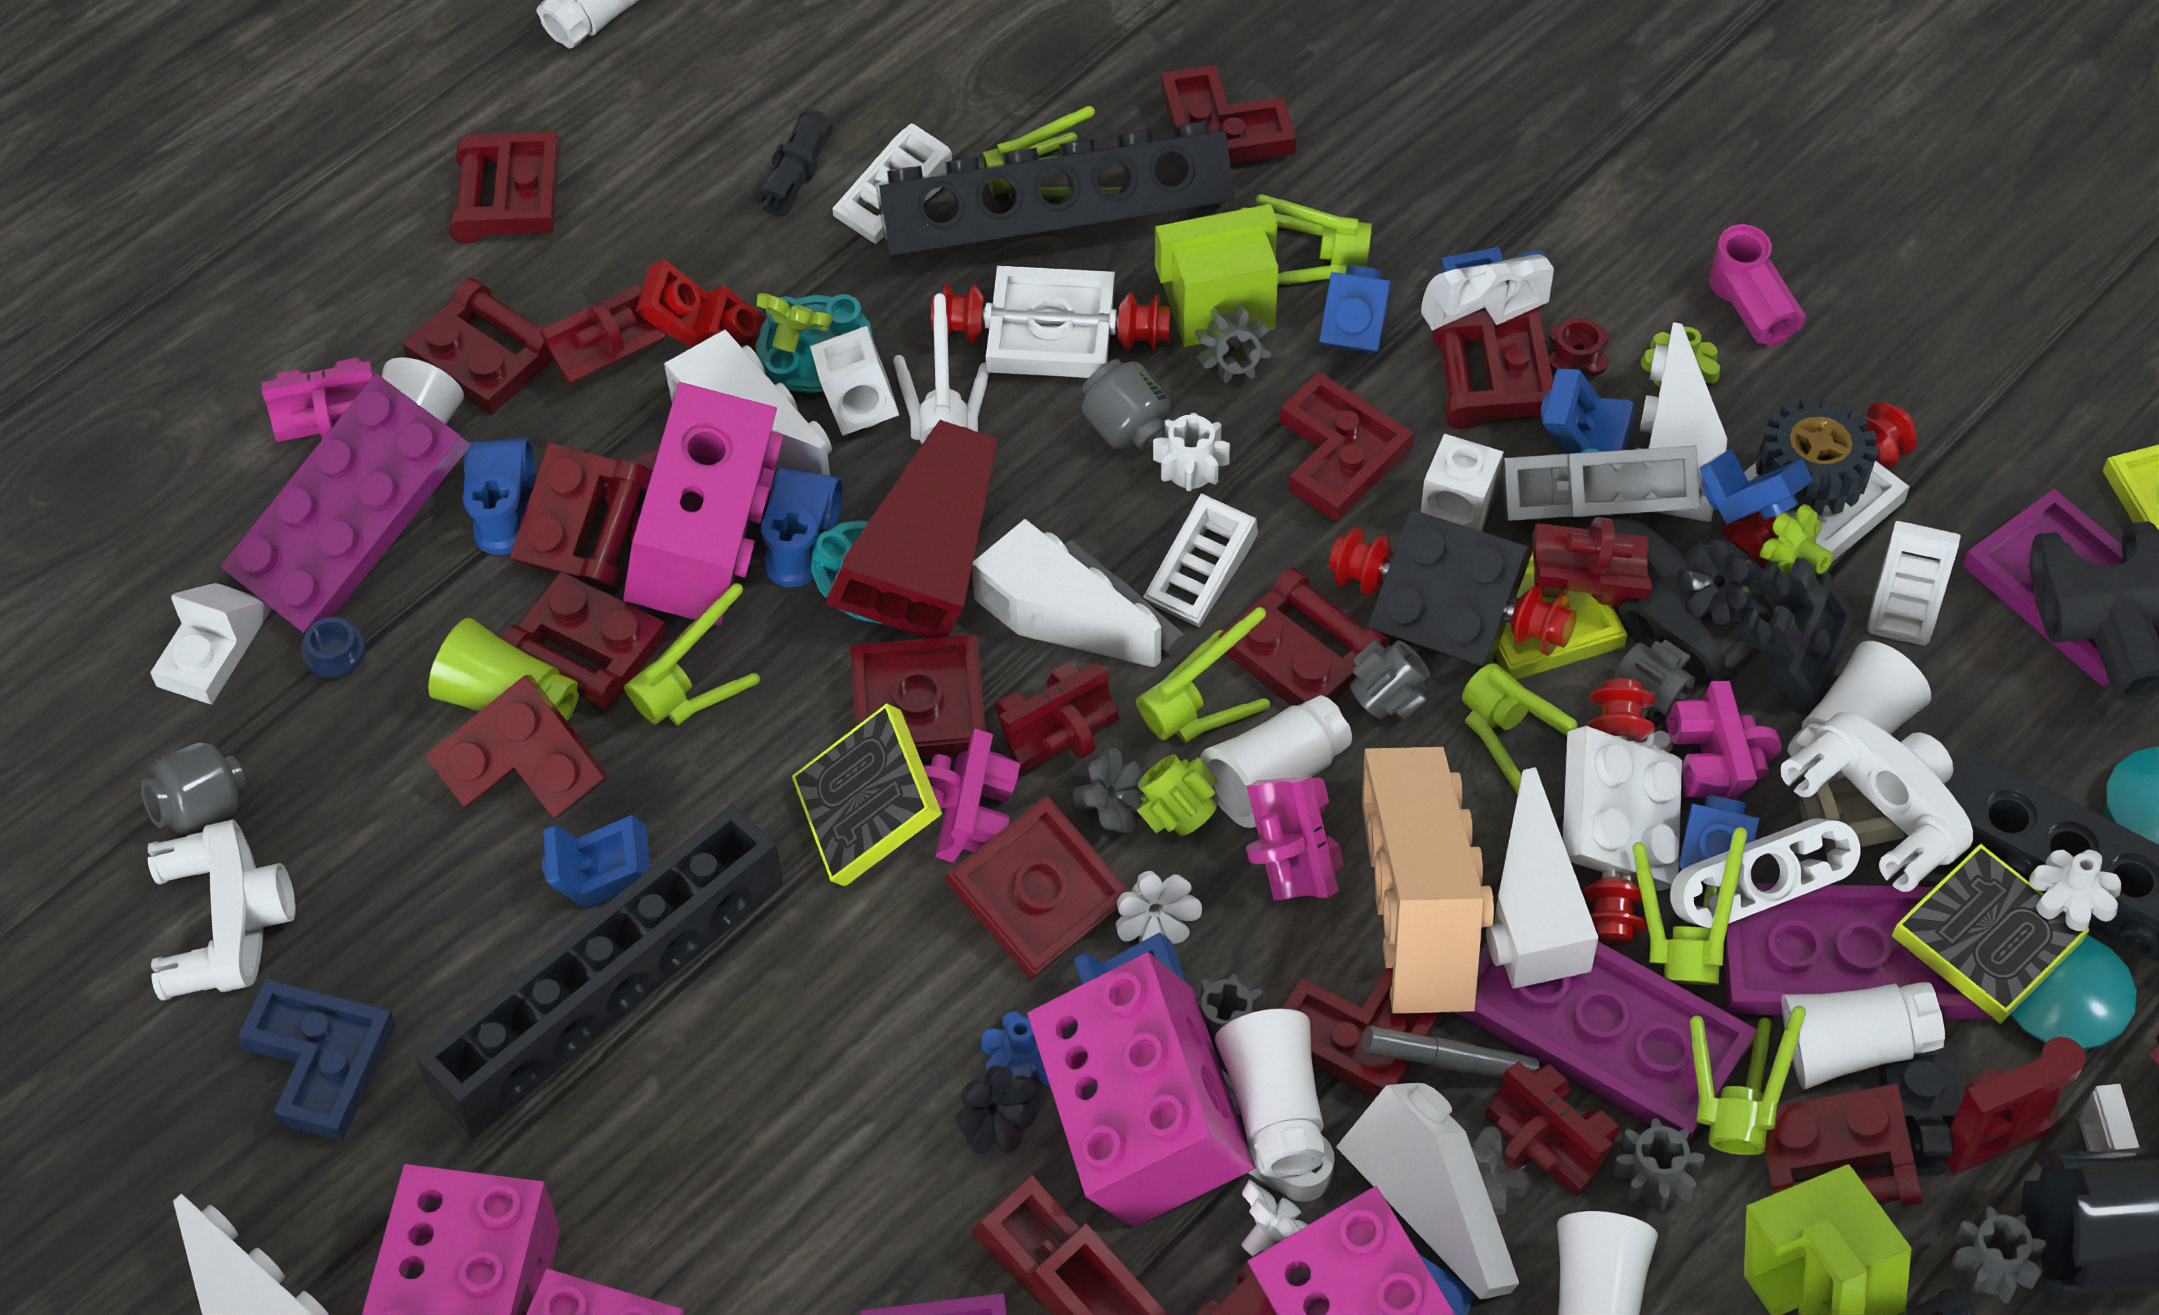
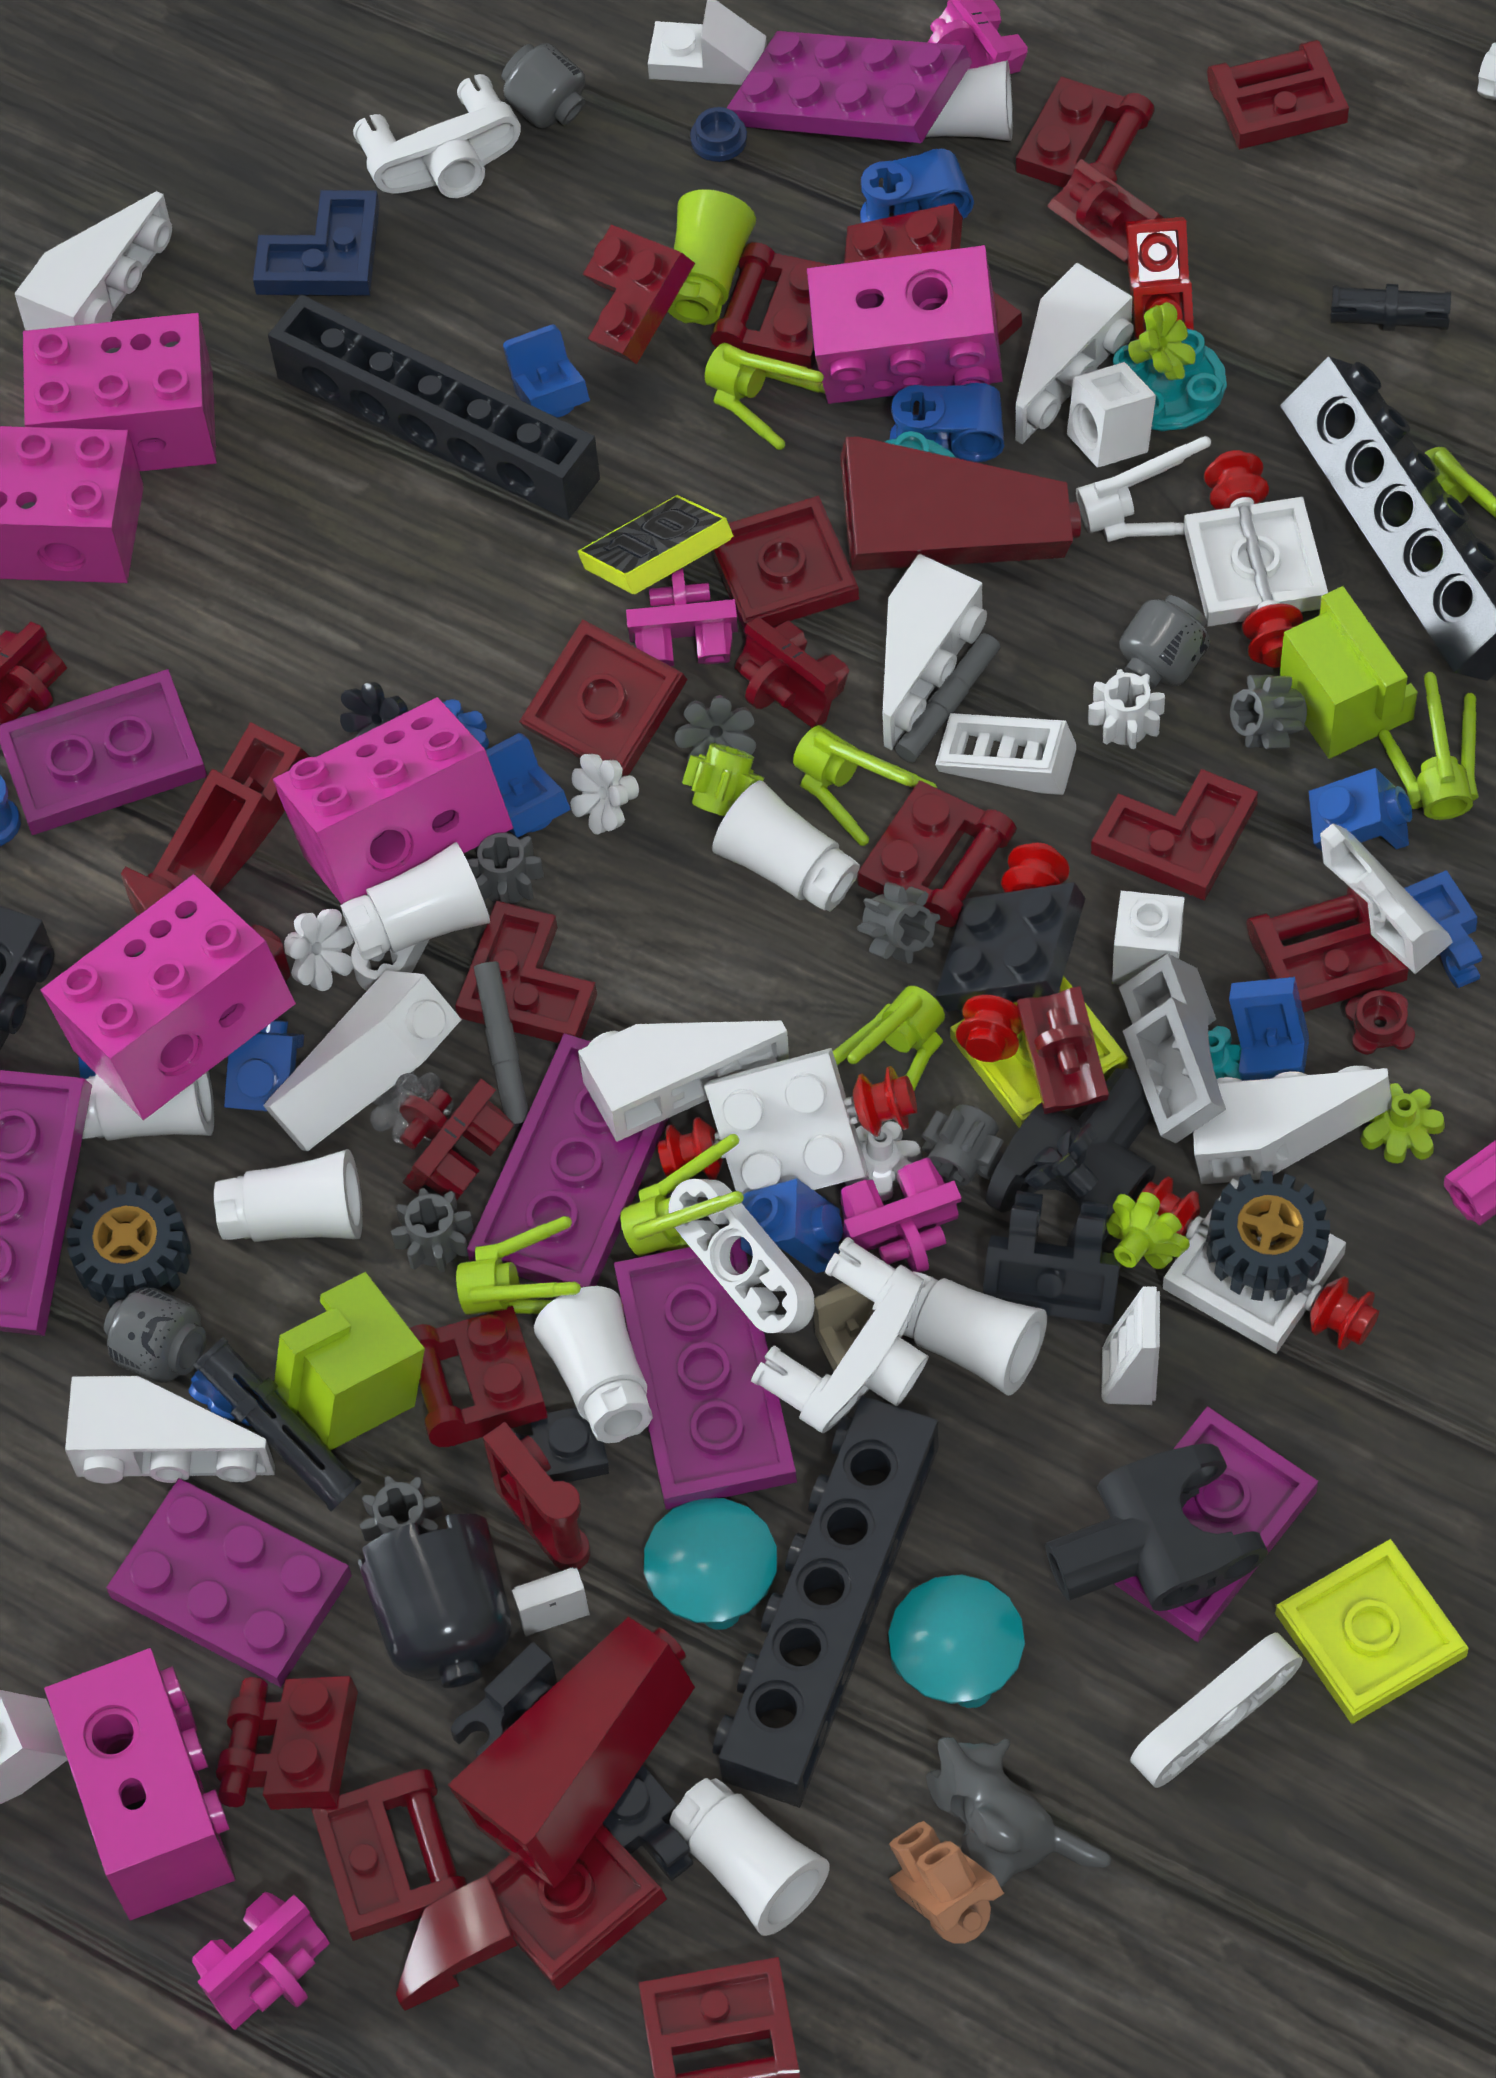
camera: 80 degrees right, 5 degrees up
white slope [833,124,952,244] -> none
dark pink hips [1246,776,1344,900] -> none
light nougat wedge [1362,747,1494,1014] -> none
blue bracket [1700,449,1813,525] -> none
tile [1892,844,2090,1024] -> none
white plant [2029,849,2121,931] -> none

